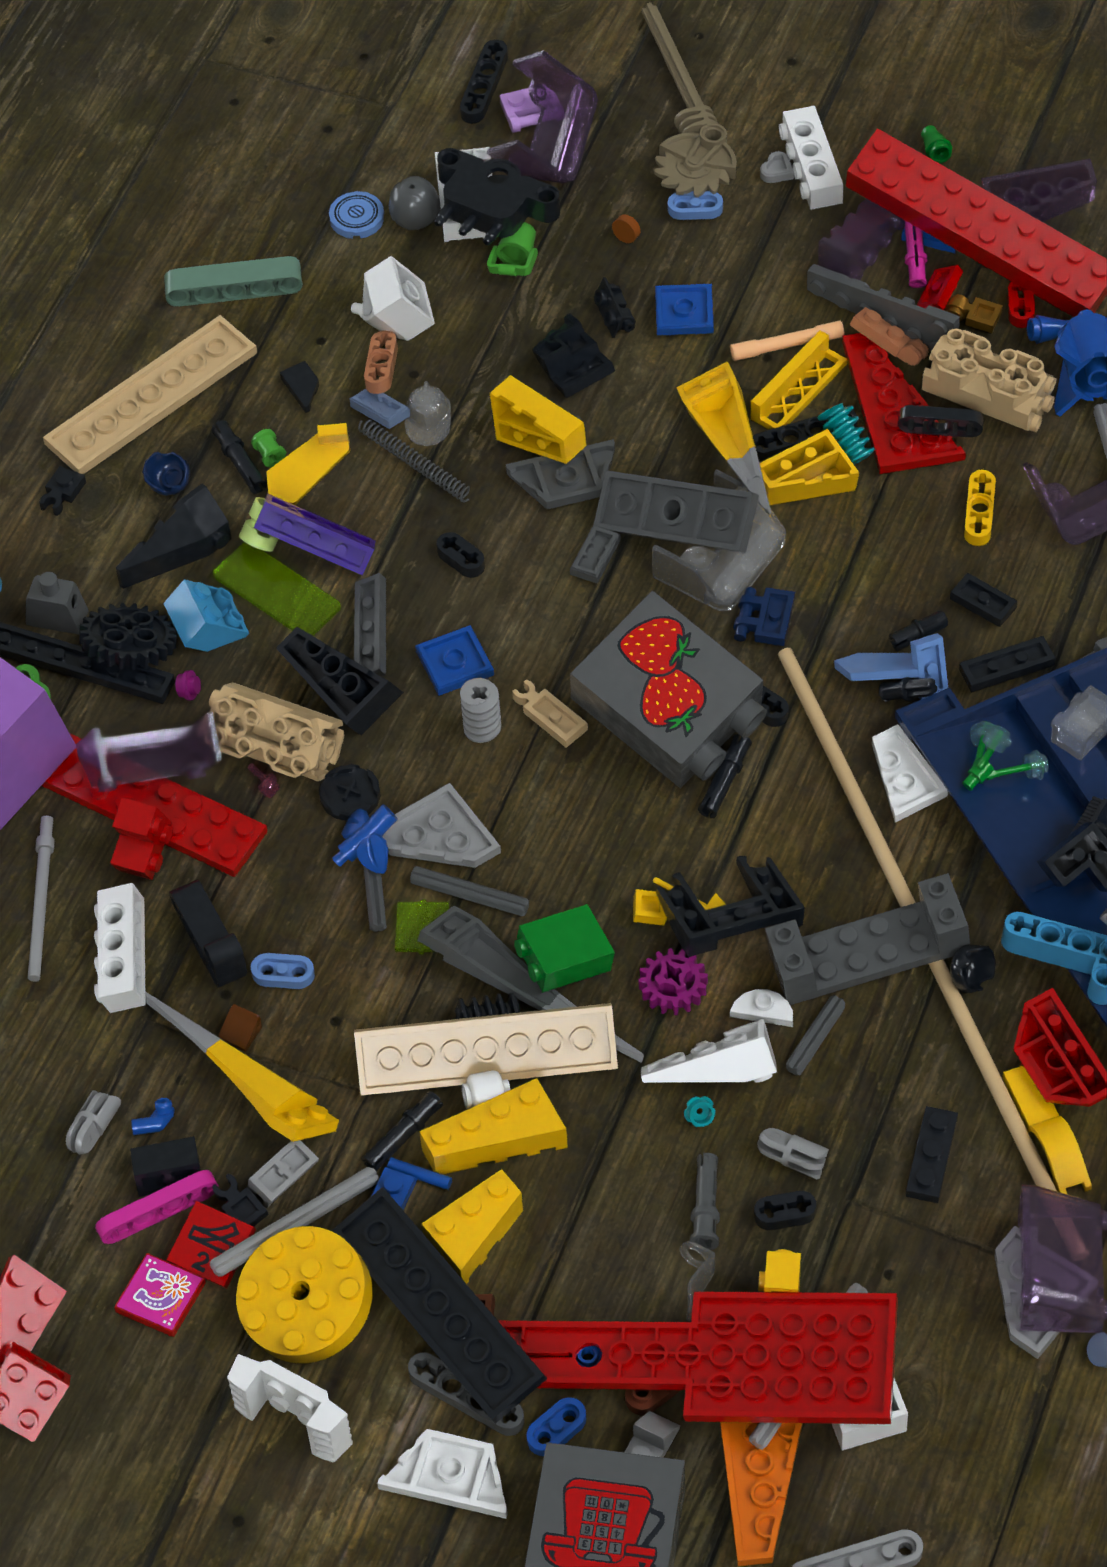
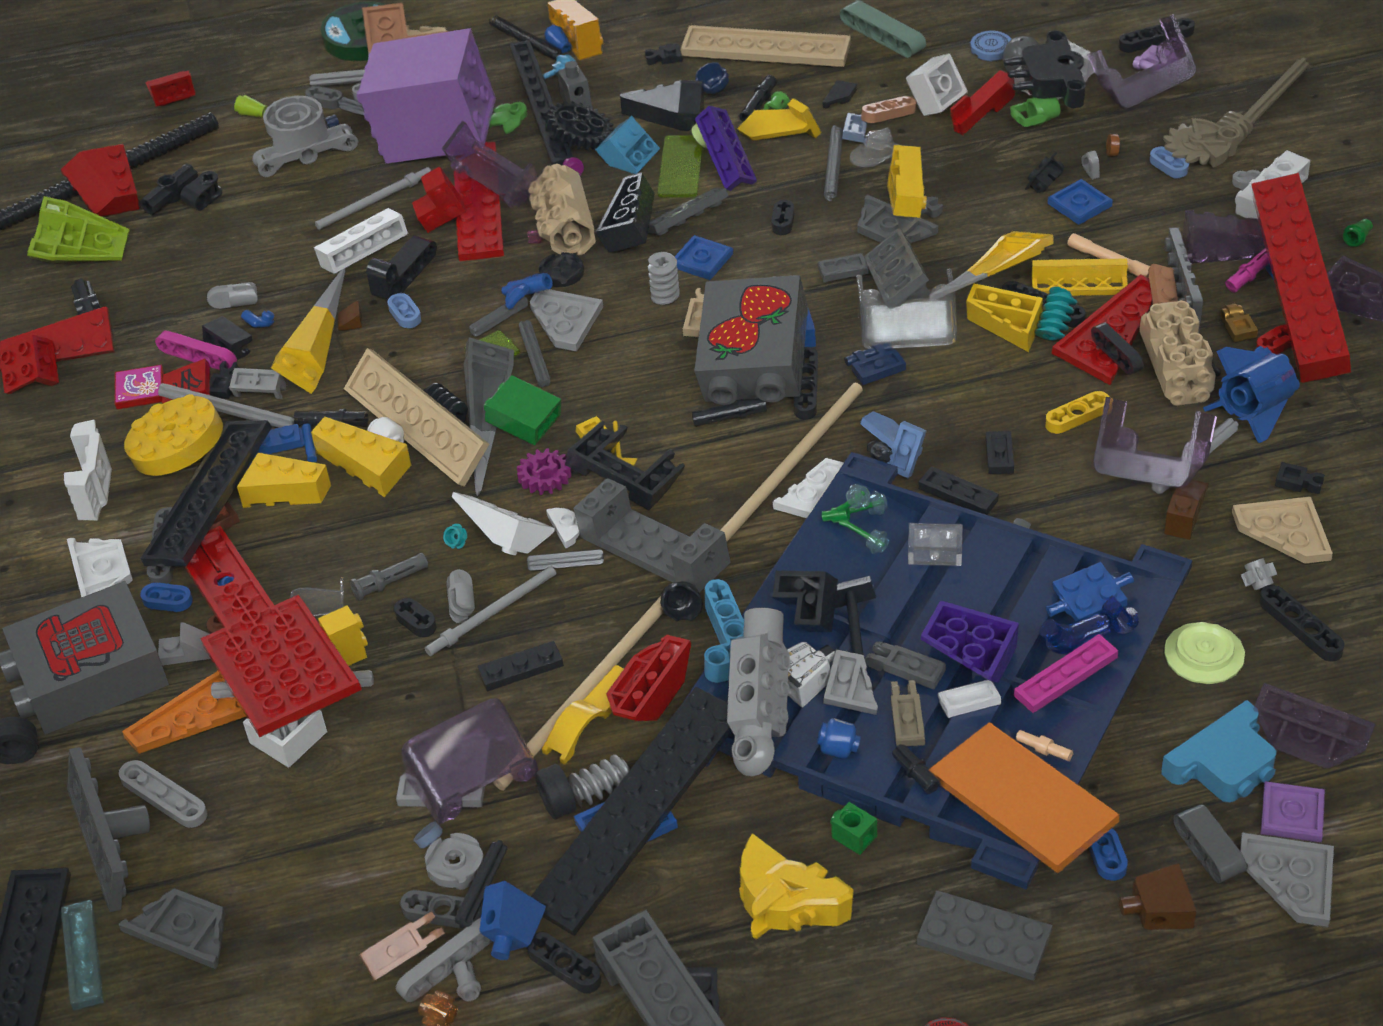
camera: 55 degrees right, 10 degrees down
black slope [532,313,615,398] -> none
black axle [889,611,948,652] -> none
red hinge [917,265,963,310] -> none
none -> light grey bar [425,566,556,656]
none -> red piece [950,70,1016,135]
none -> light grey tile [1082,151,1100,179]

